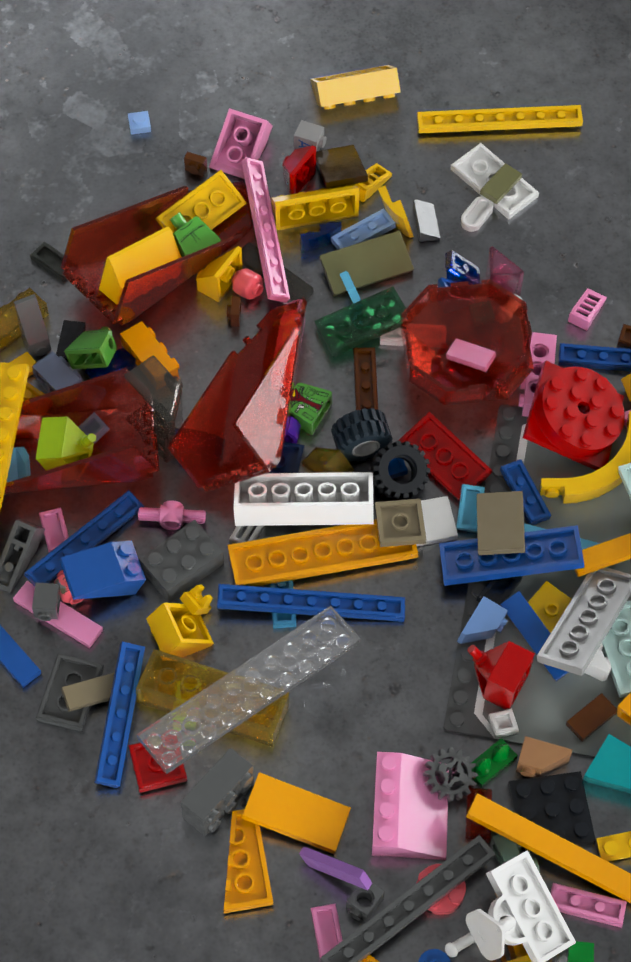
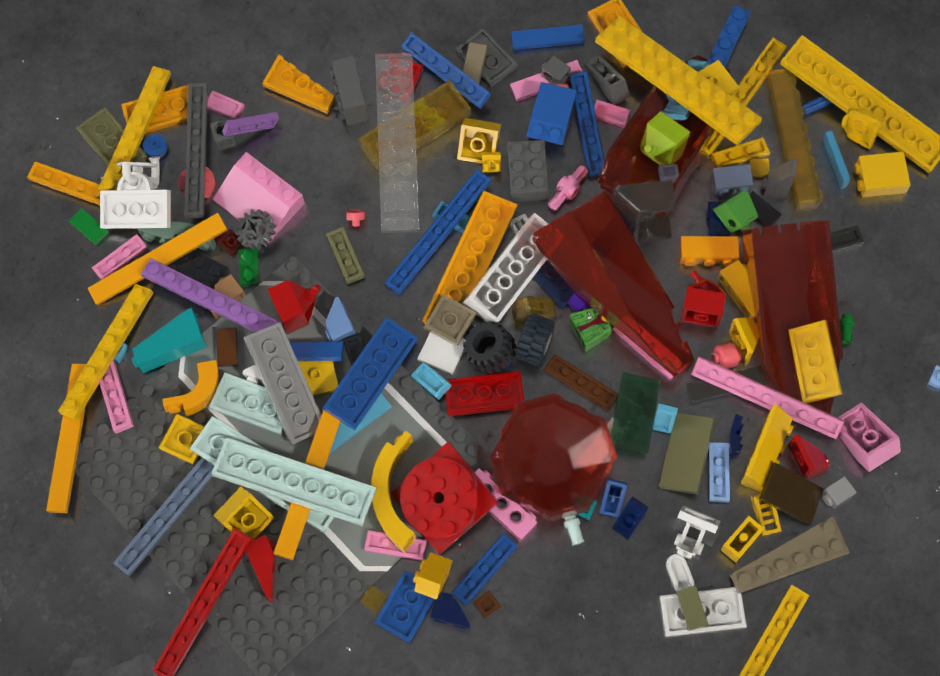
camera: 130 degrees right, 10 degrees up
yellow slope [99,226,182,305] -> none
bright green torso [170,212,221,267] -> none
reddish brown plate [184,152,207,176] -> none
reddish brown plate [227,296,241,327] -> none
light orange tile [242,772,351,854] -> none
yellow slope [310,65,400,110] -> none
yellow slope [378,185,414,238] -> none
bright pink tile [446,338,496,372] -> none
dark tan tile [477,491,525,555] -> none
clear pink slope [486,246,524,299] -> none
white tile [488,708,519,739] -> none
blue tile [500,459,551,525] -> none
bright pink slope [568,288,607,331] -> none
none -> medium lavender plate [141,258,284,332]
none -> olive plate [326,227,365,285]
none -> coral tile [346,209,365,227]
none -> white tile [674,505,720,559]
none -> red piece [680,270,726,328]
none -> yellow slope [717,260,756,320]
none -> yellow brick [721,516,765,563]
none -> dark tan wing [730,516,850,594]

